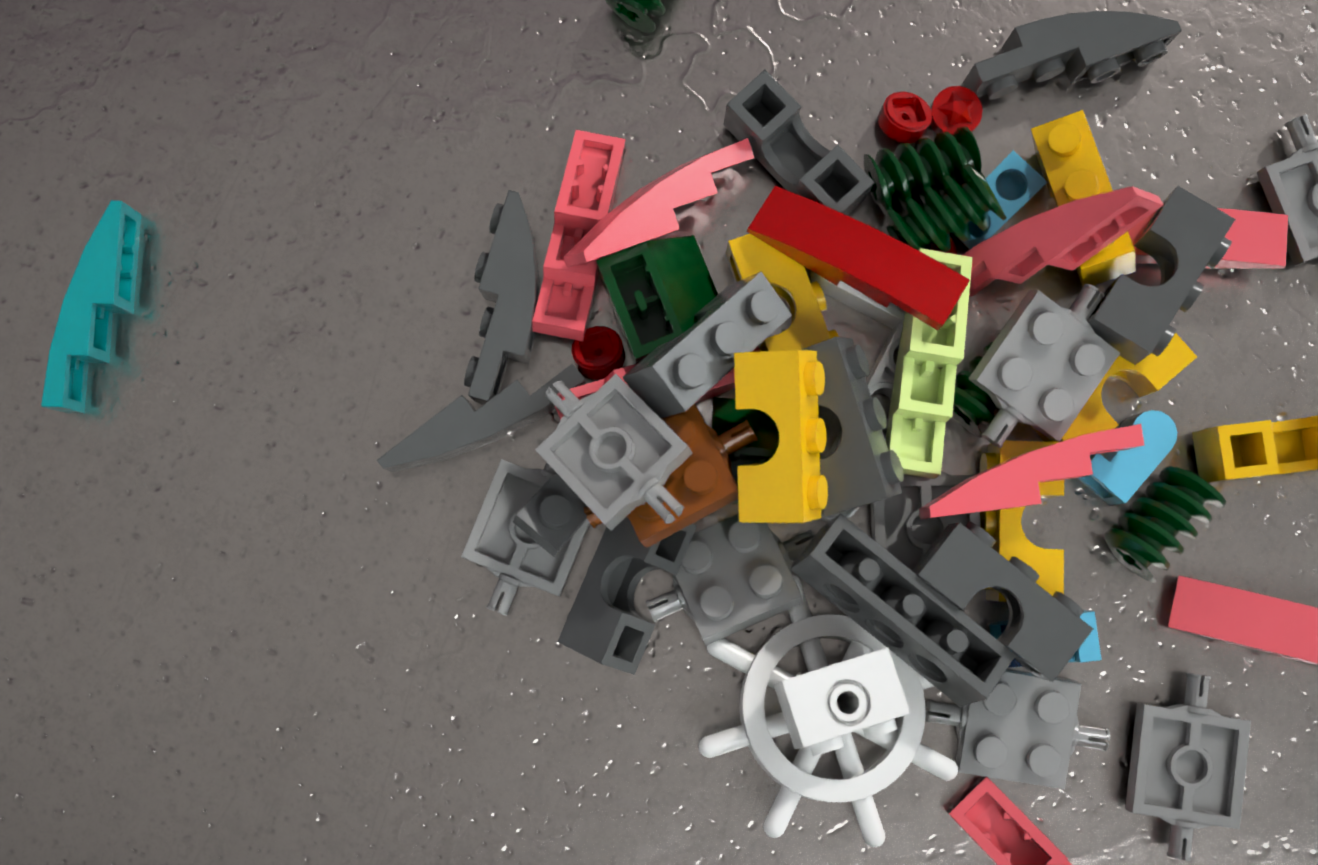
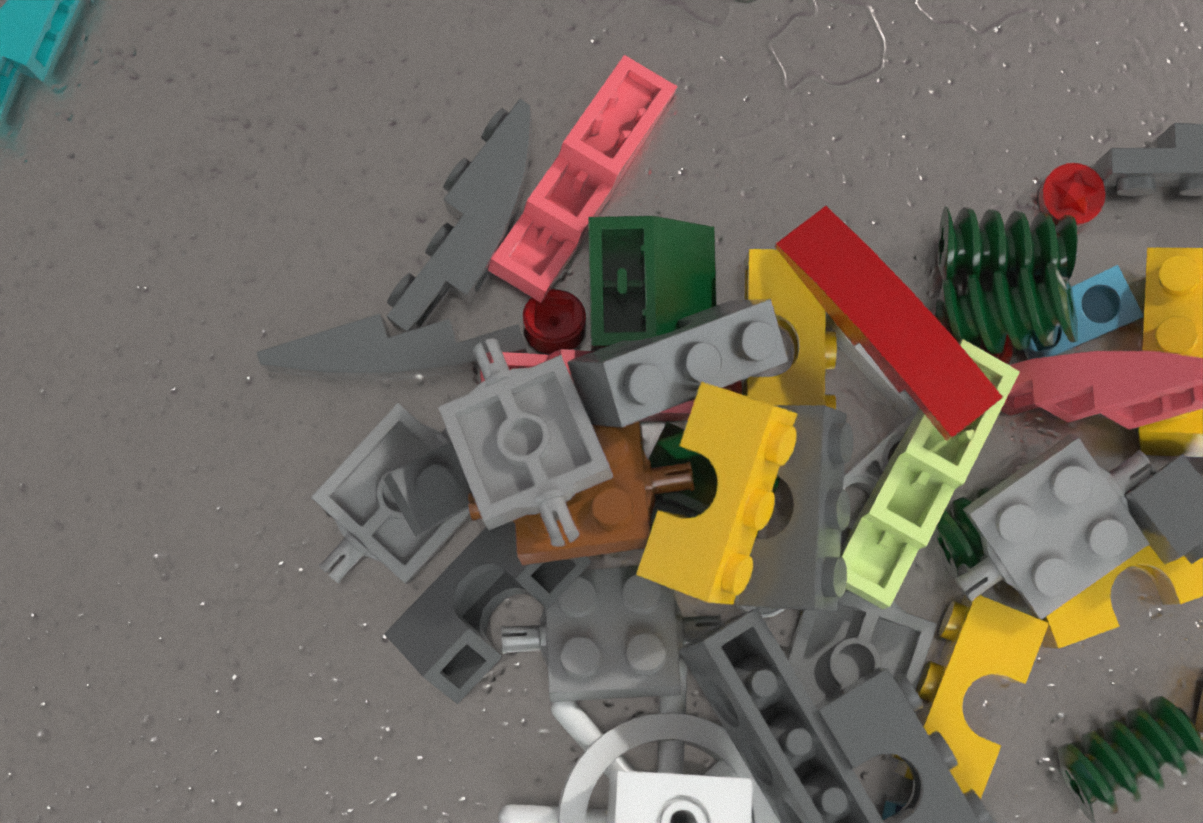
camera: 20 degrees right, 0 degrees up
coral slope [564,138,754,267] -> none
dark grey arch [723,69,874,216] -> none
red tile [878,92,932,143] -> none
coral slope [919,424,1145,520] -> none
medium azure leg [1078,410,1177,506] -> none

